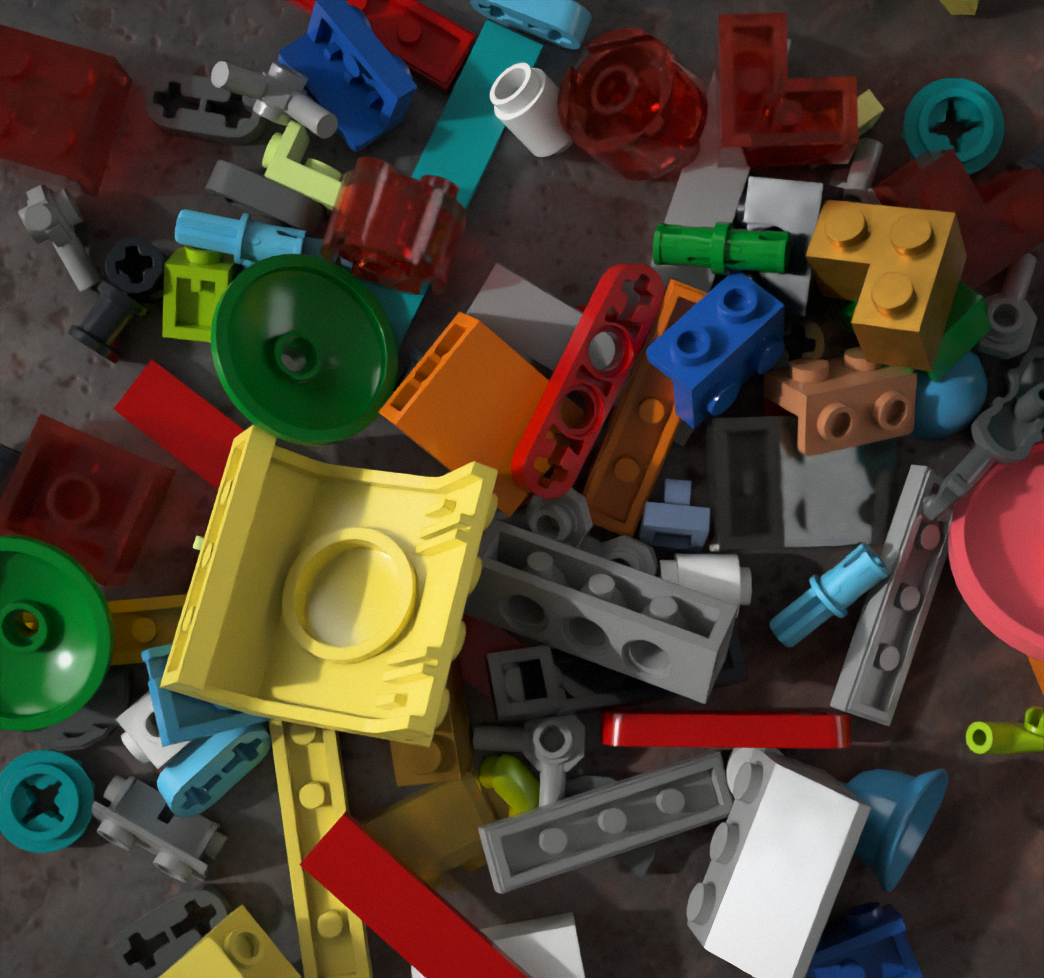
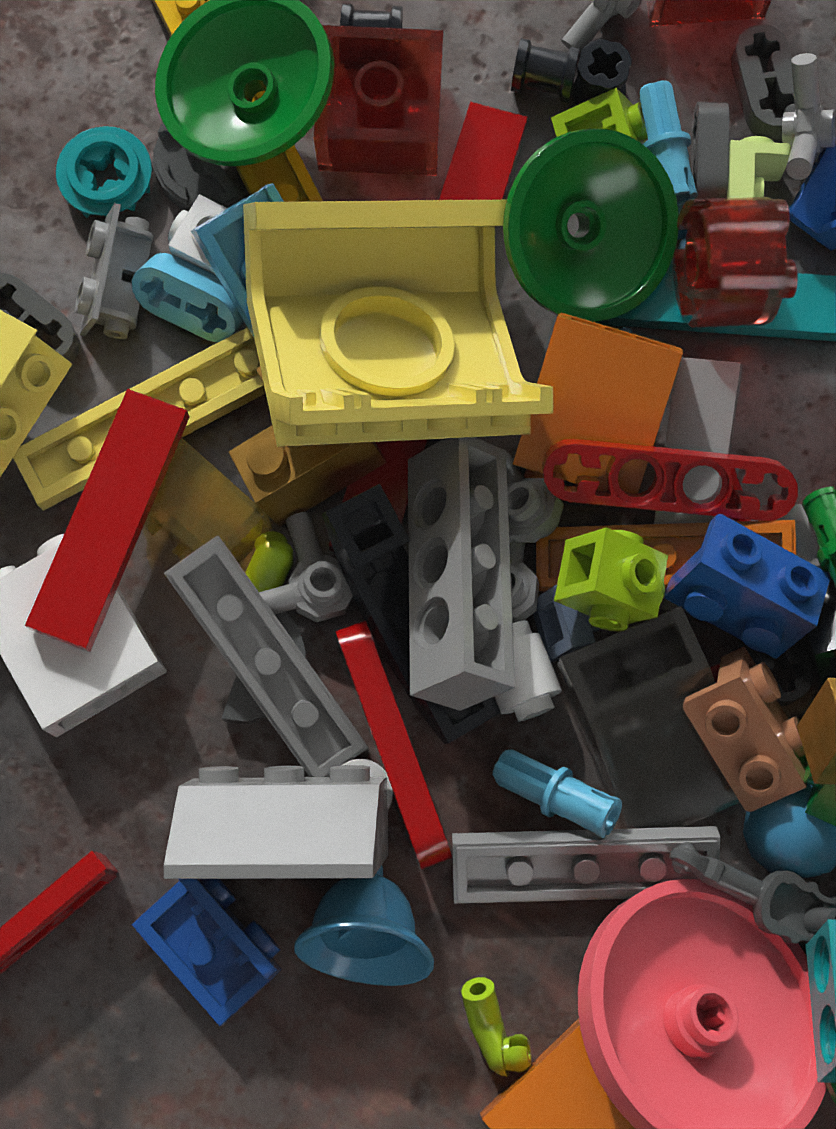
camera: 70 degrees right, 10 degrees down
none -> lime brick [554,527,668,631]

